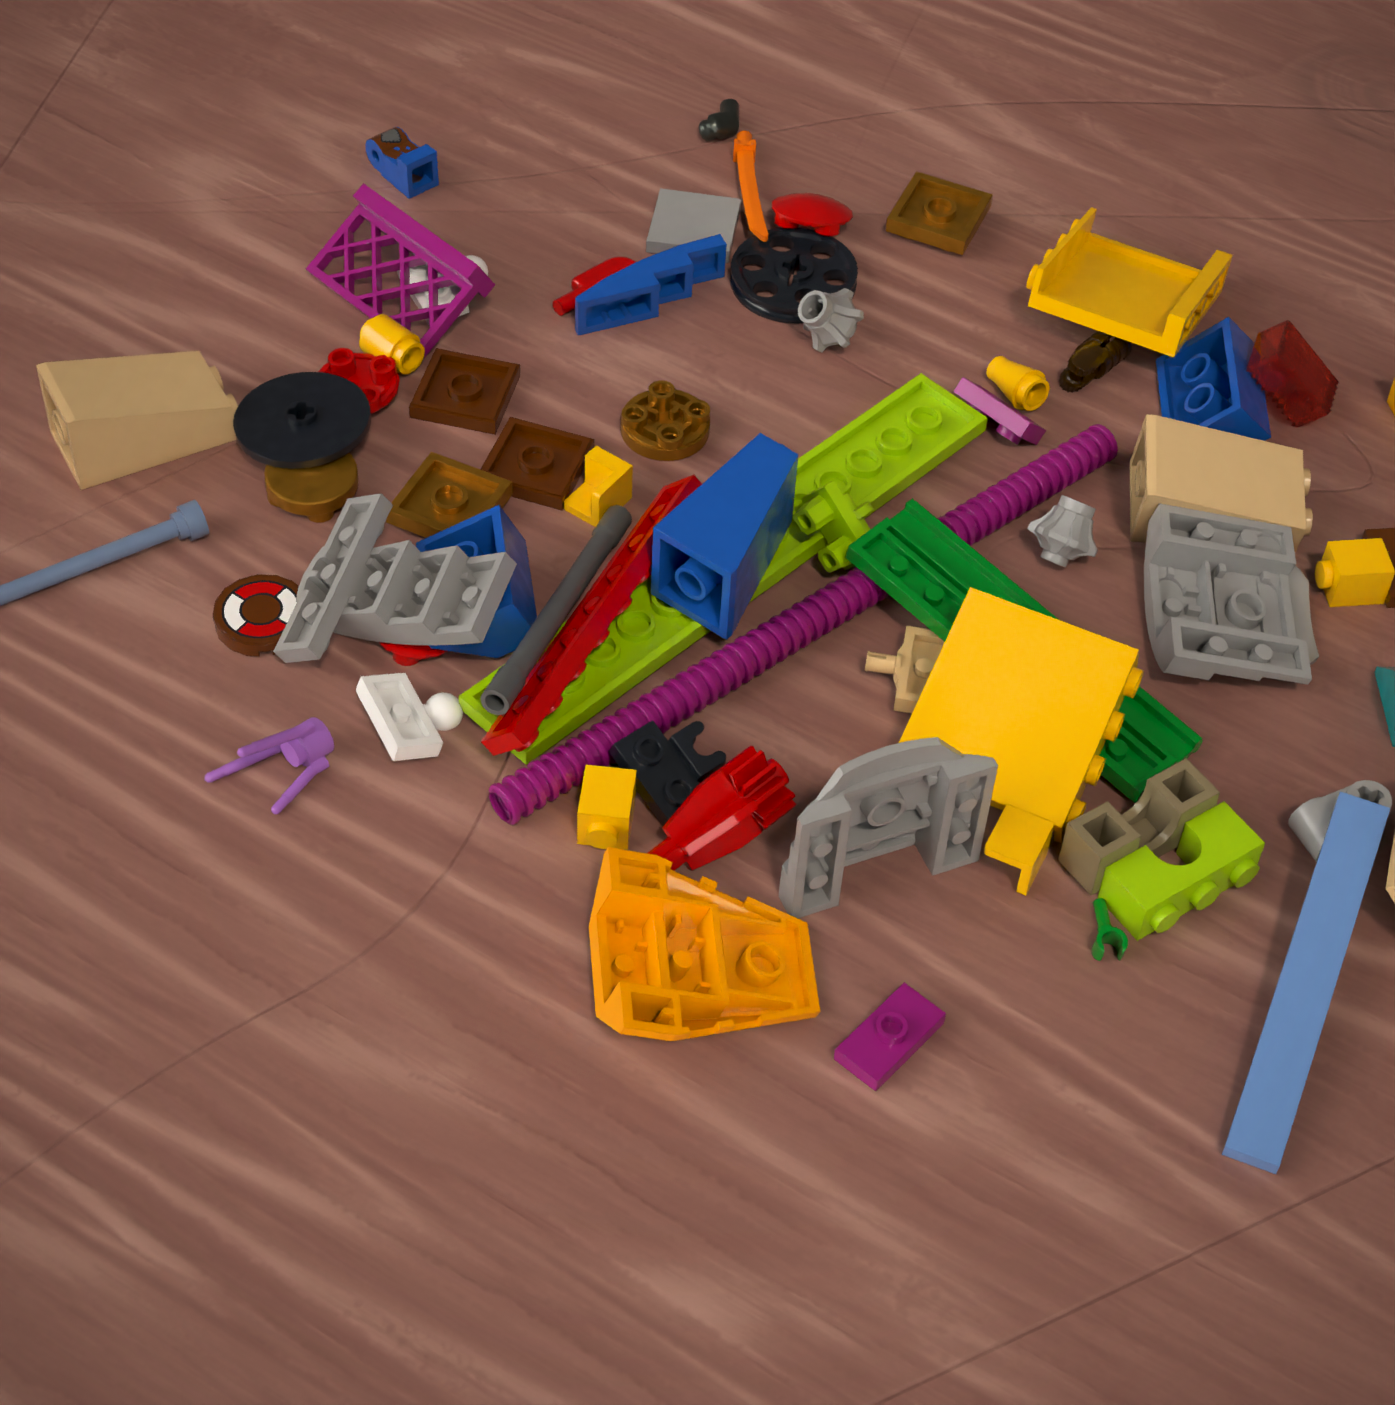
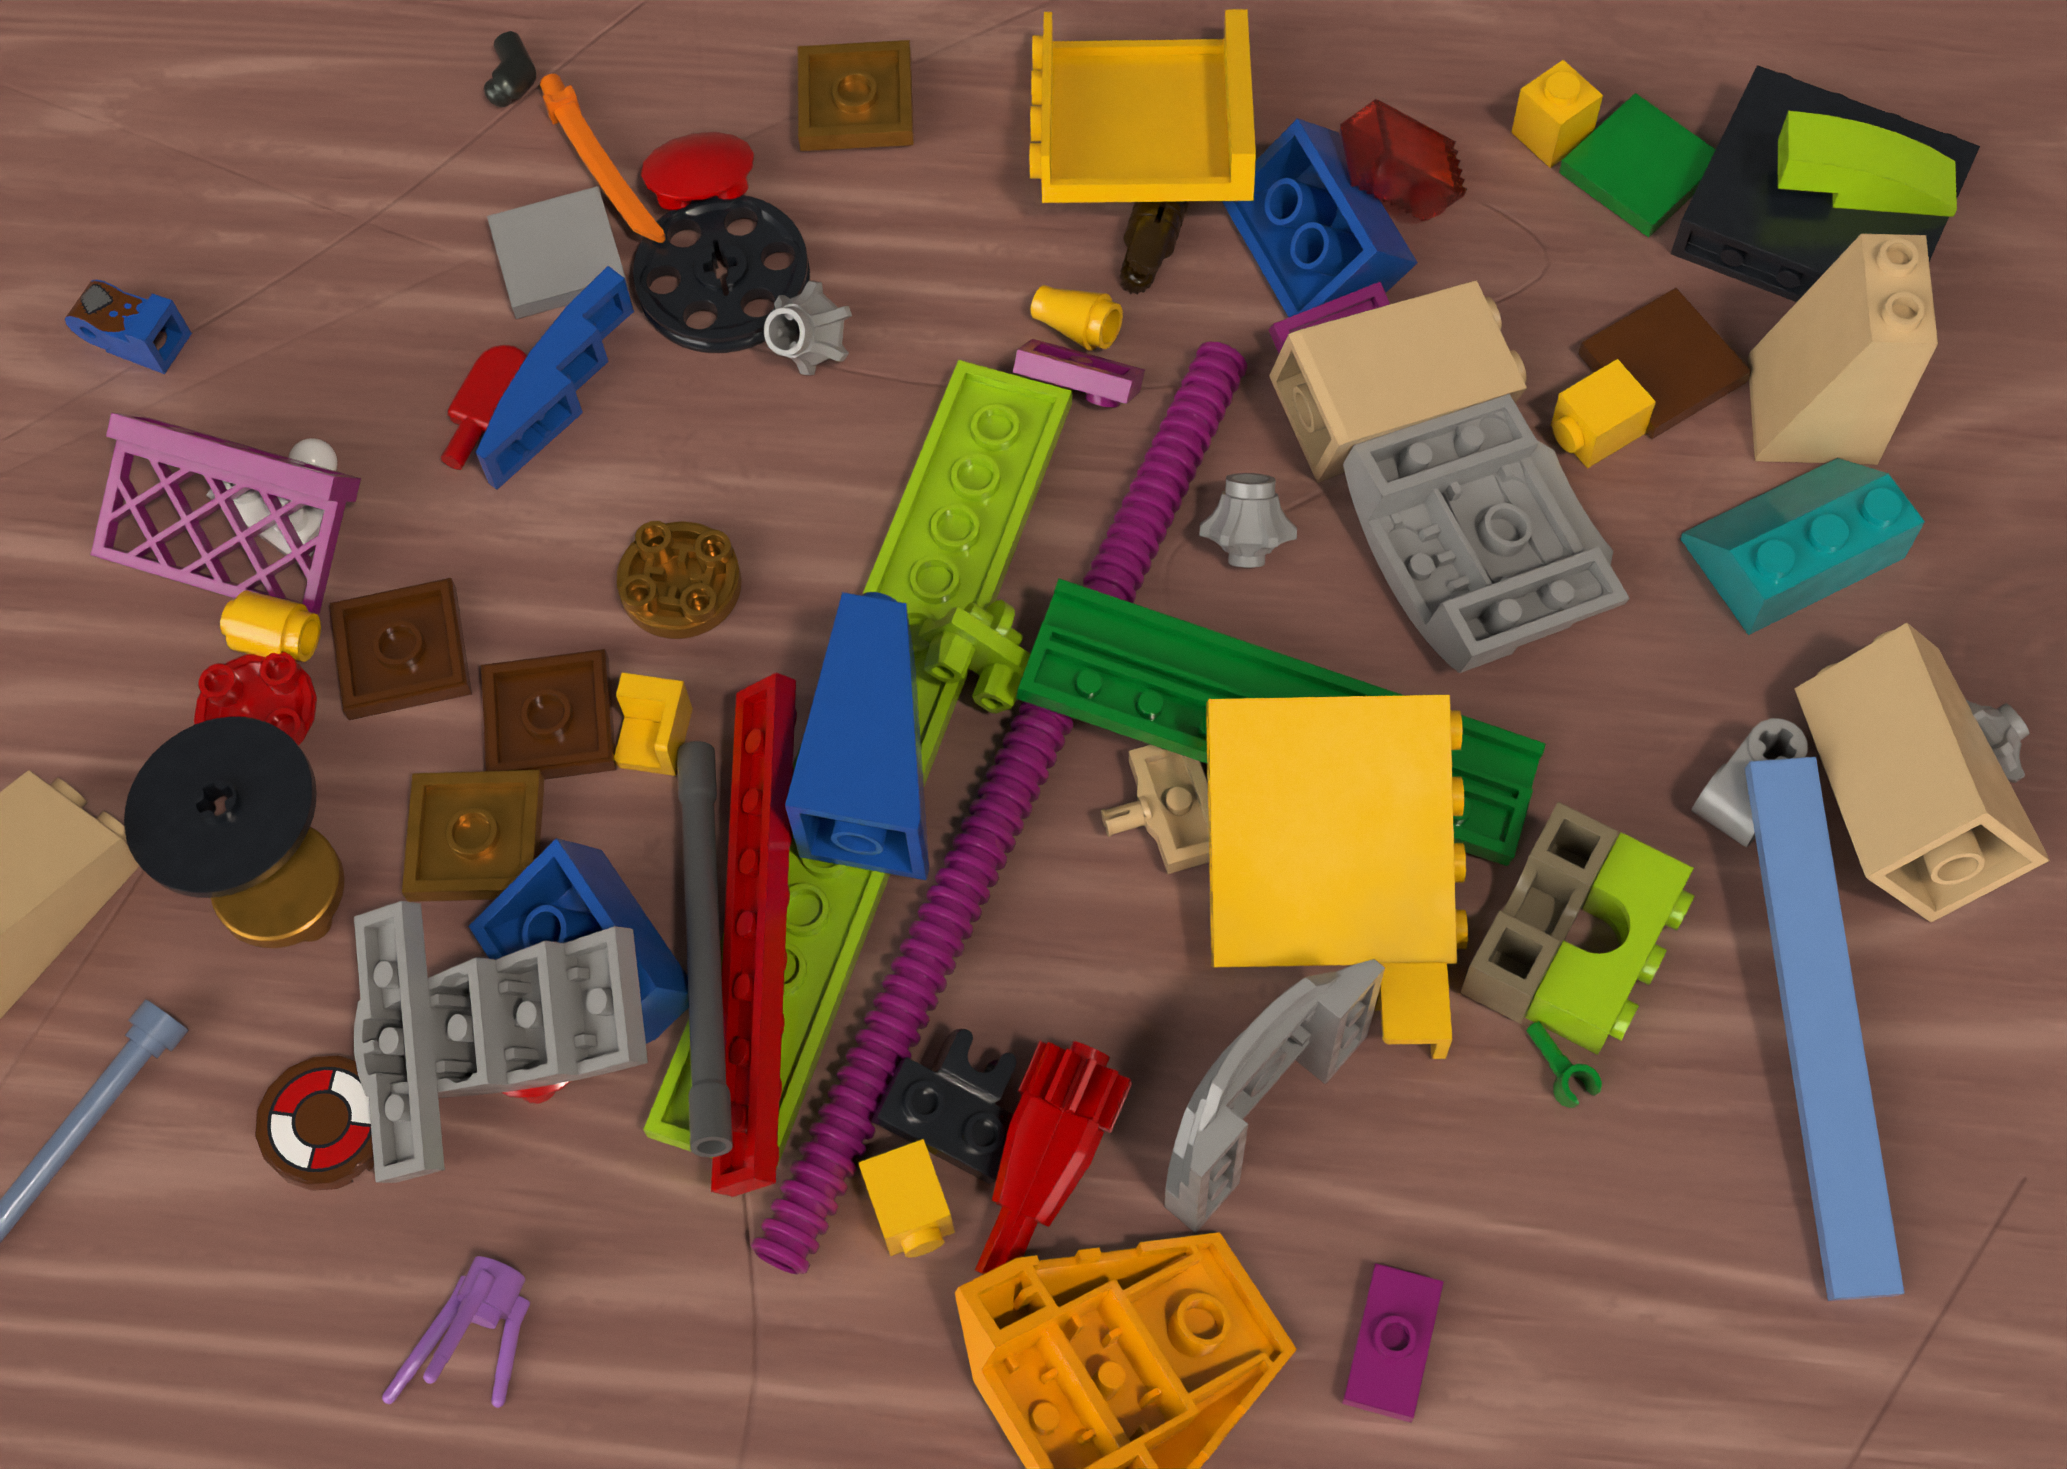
camera: 20 degrees left, 15 degrees up
white plate [356,673,463,761] -> none

